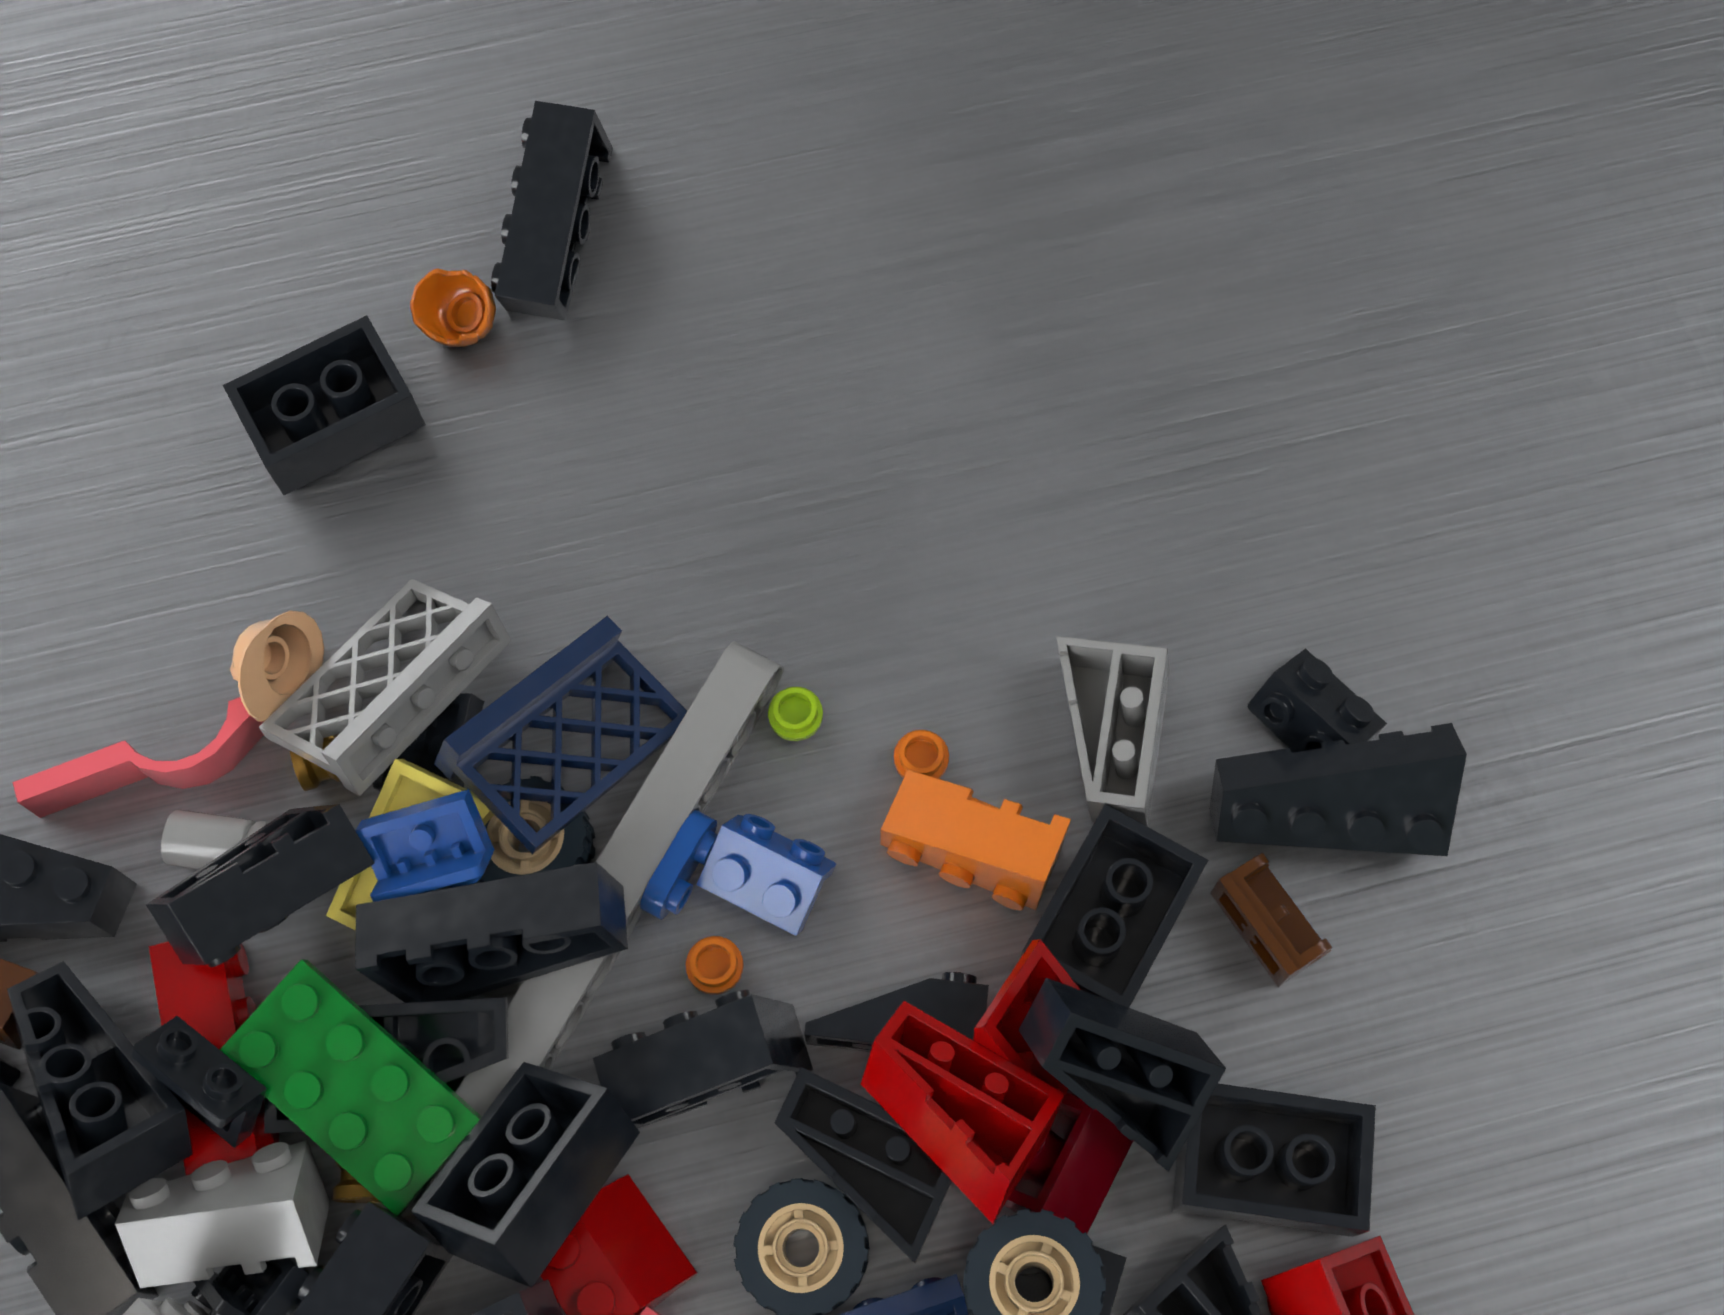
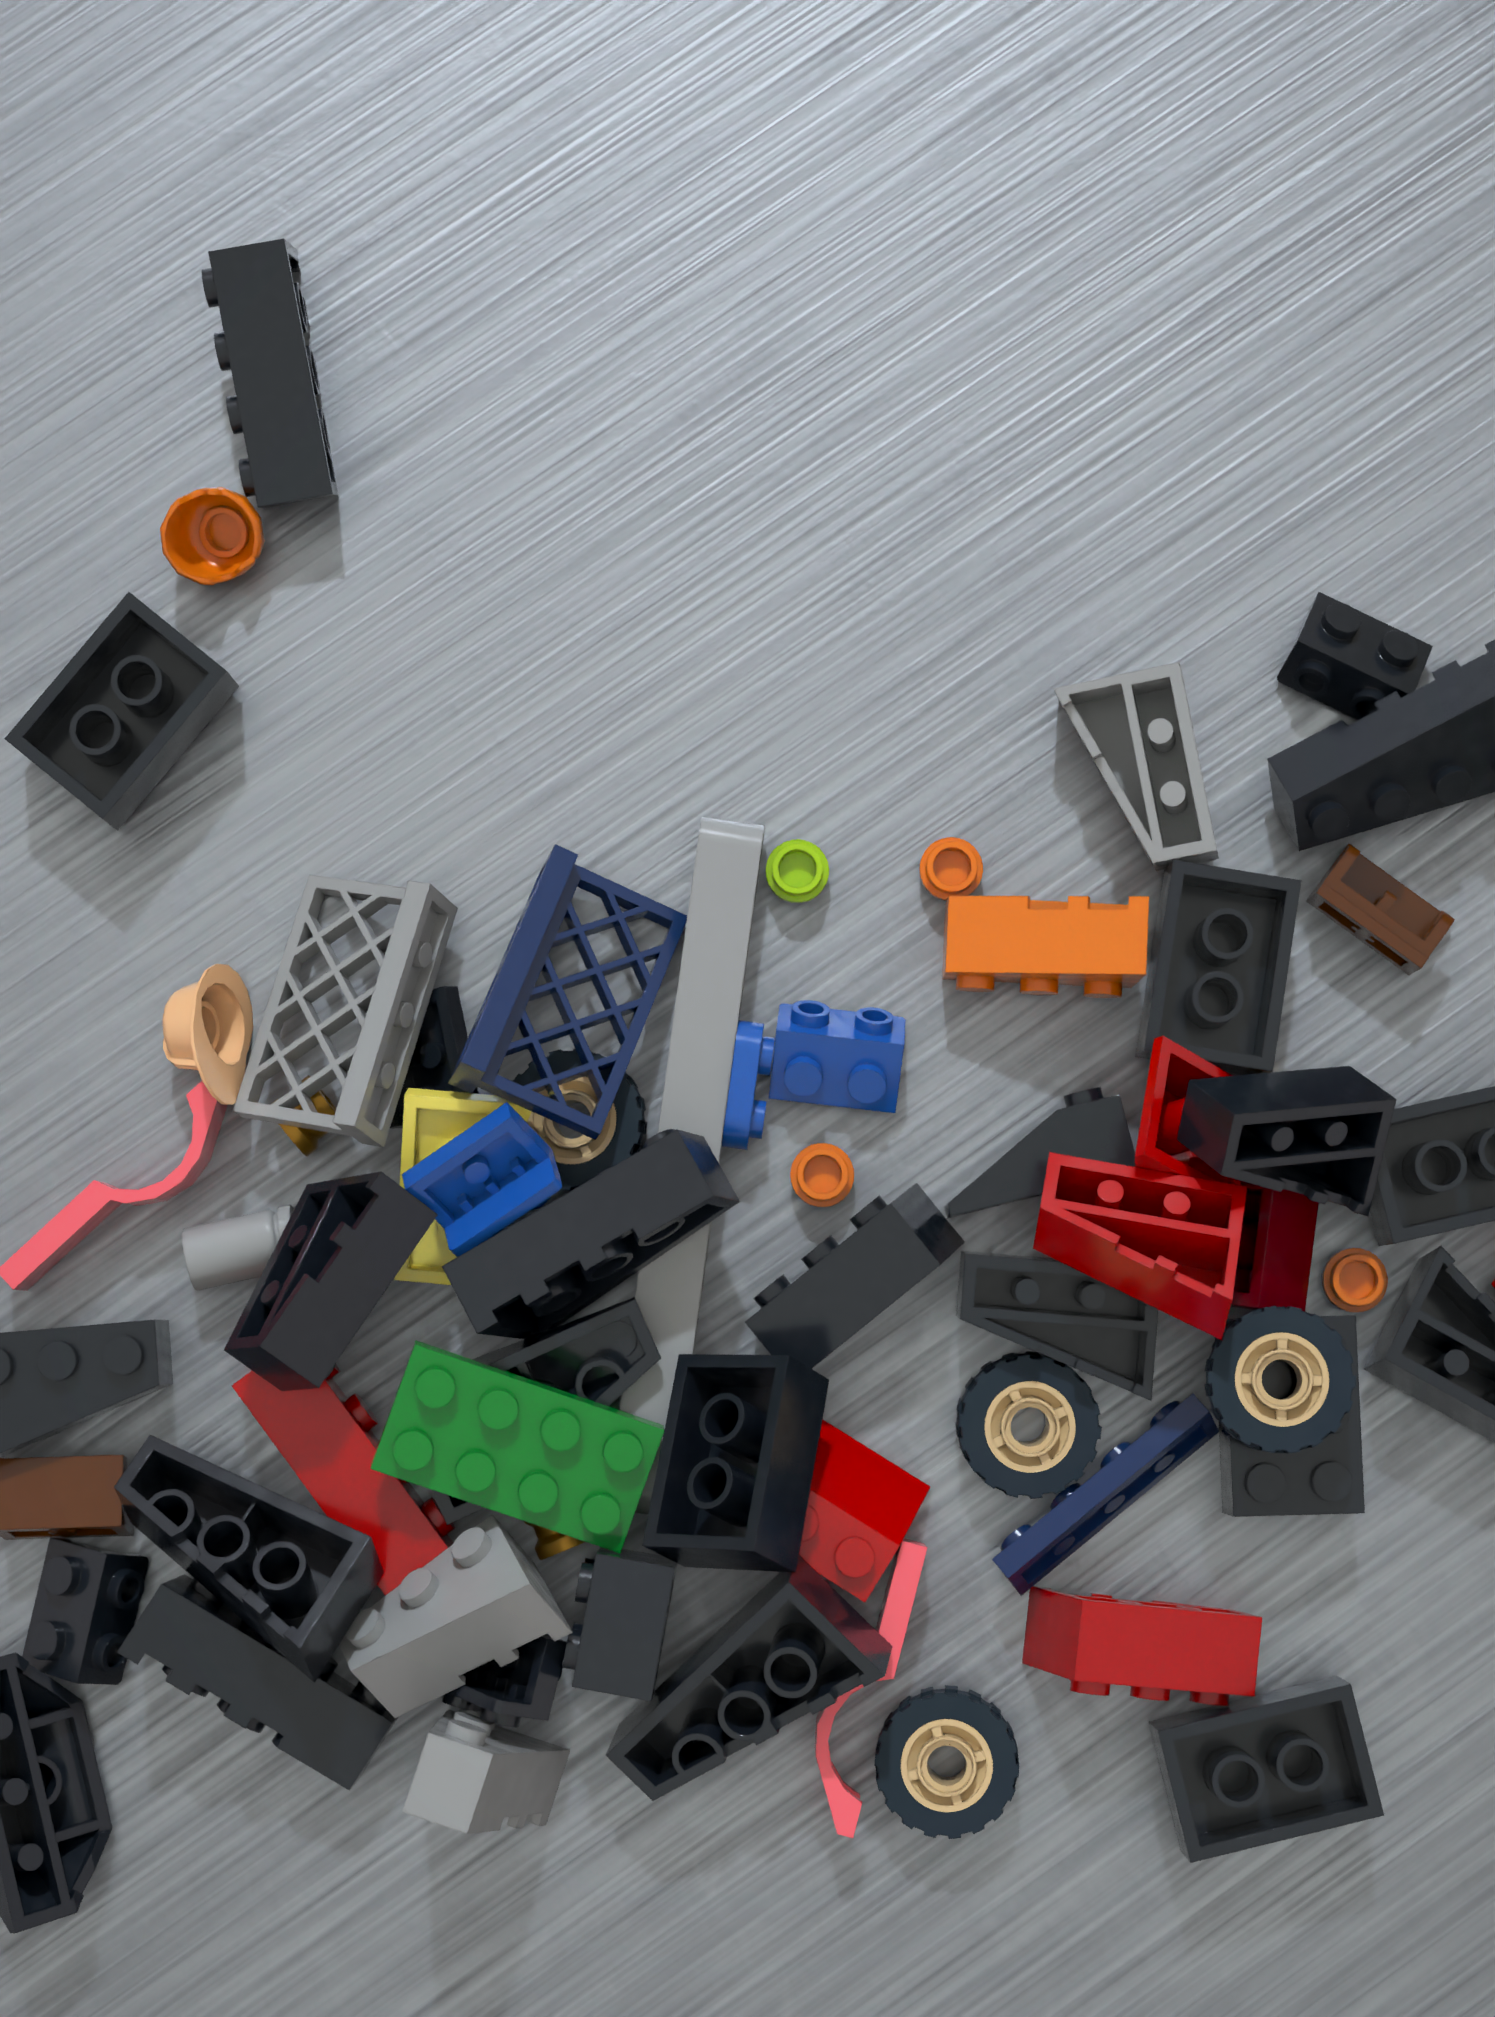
camera: 20 degrees left, 15 degrees up
black bracket [132,1016,267,1148] -> none
none -> orange plate [1322,1248,1388,1312]

